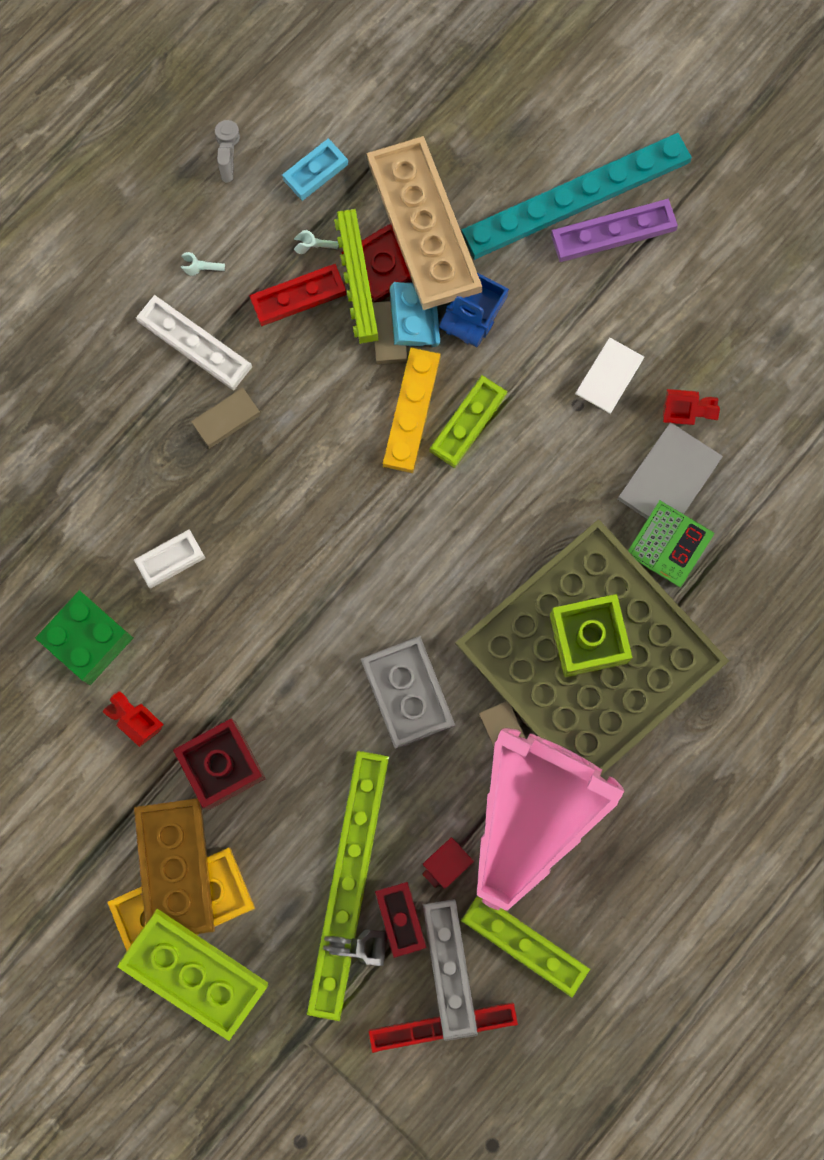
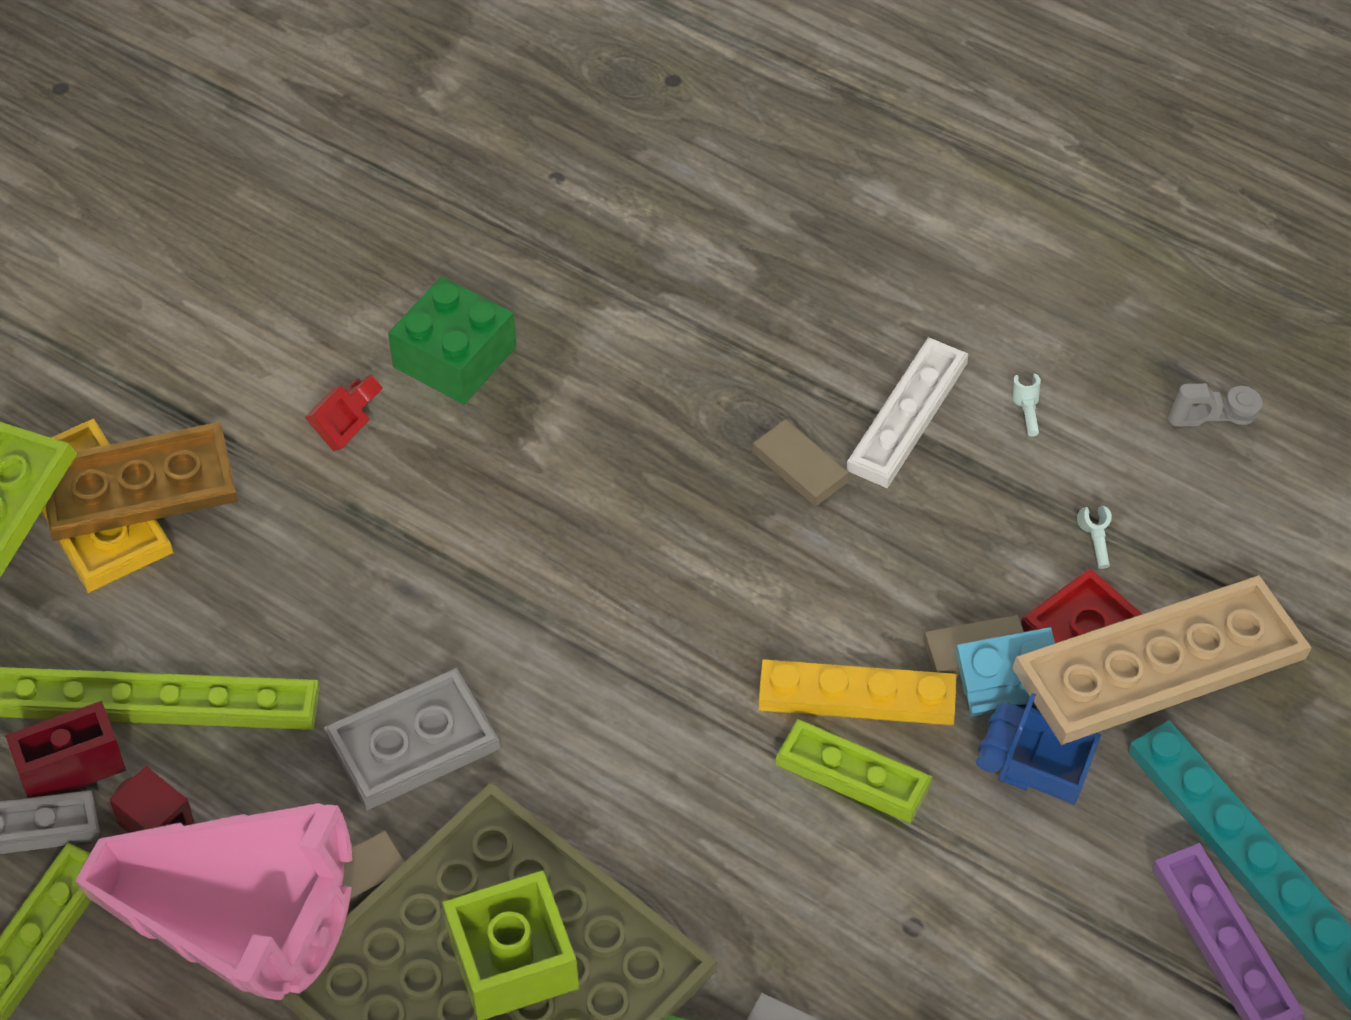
camera: 80 degrees right, 25 degrees down
white tile [134,529,205,589] -> none
dark red brick [173,718,266,811] -> none
red plate [249,264,347,327] -> none
medium azure plate [282,138,348,201] -> none
dark grey piece [323,929,387,966] -> none
lime piece [334,208,379,344] -> none
white piece [575,337,644,414] -> none

